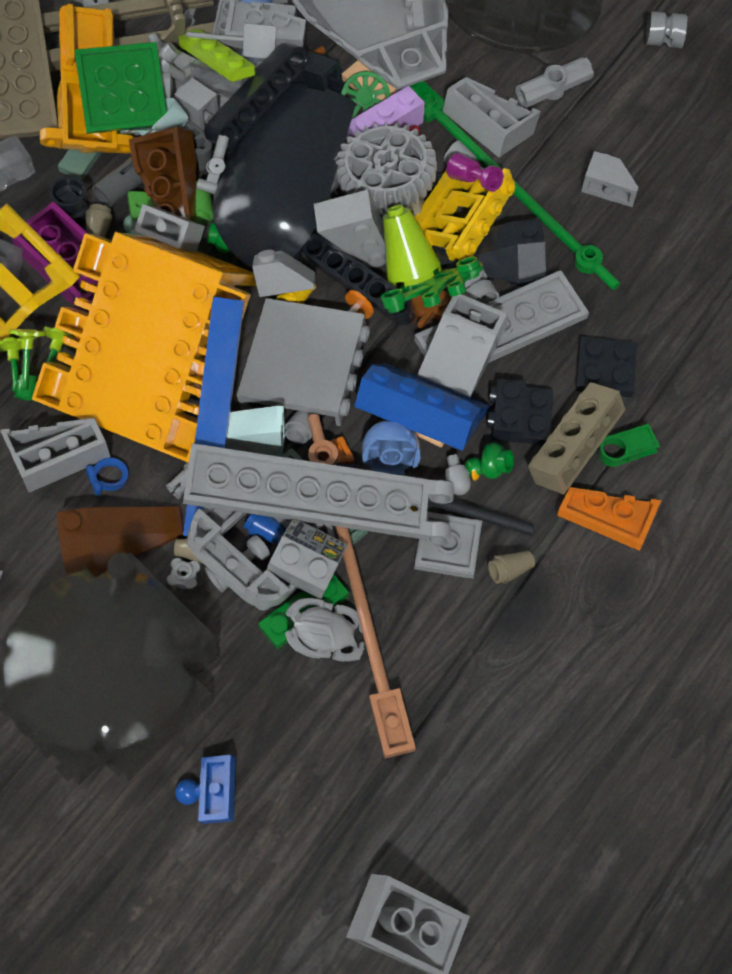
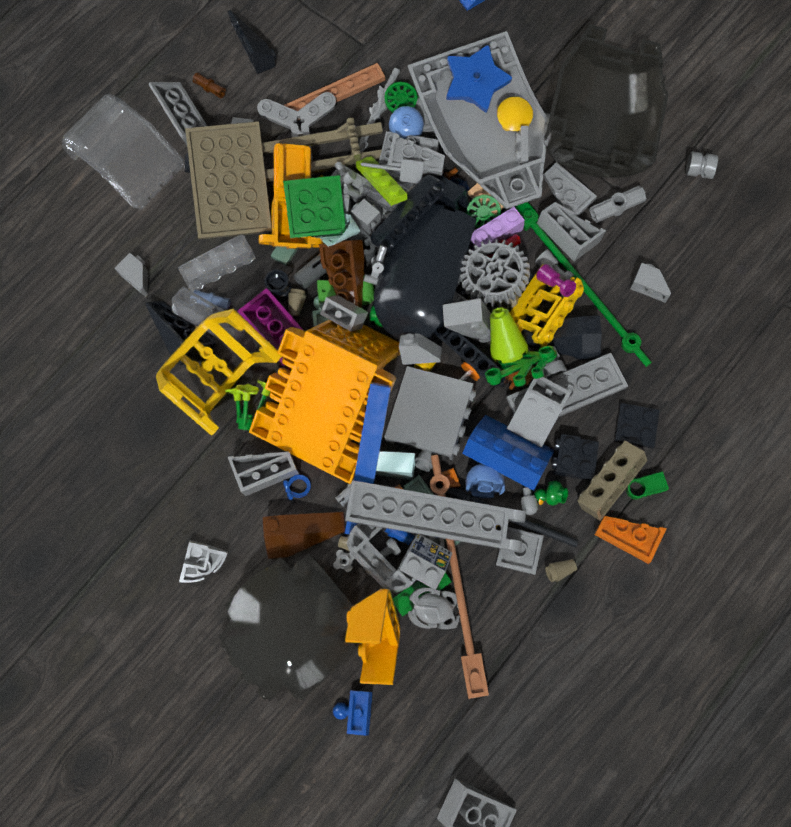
camera: 15 degrees right, 10 degrees up
none -> light orange windscreen [345,589,400,685]
none -> light grey wing [543,162,597,217]

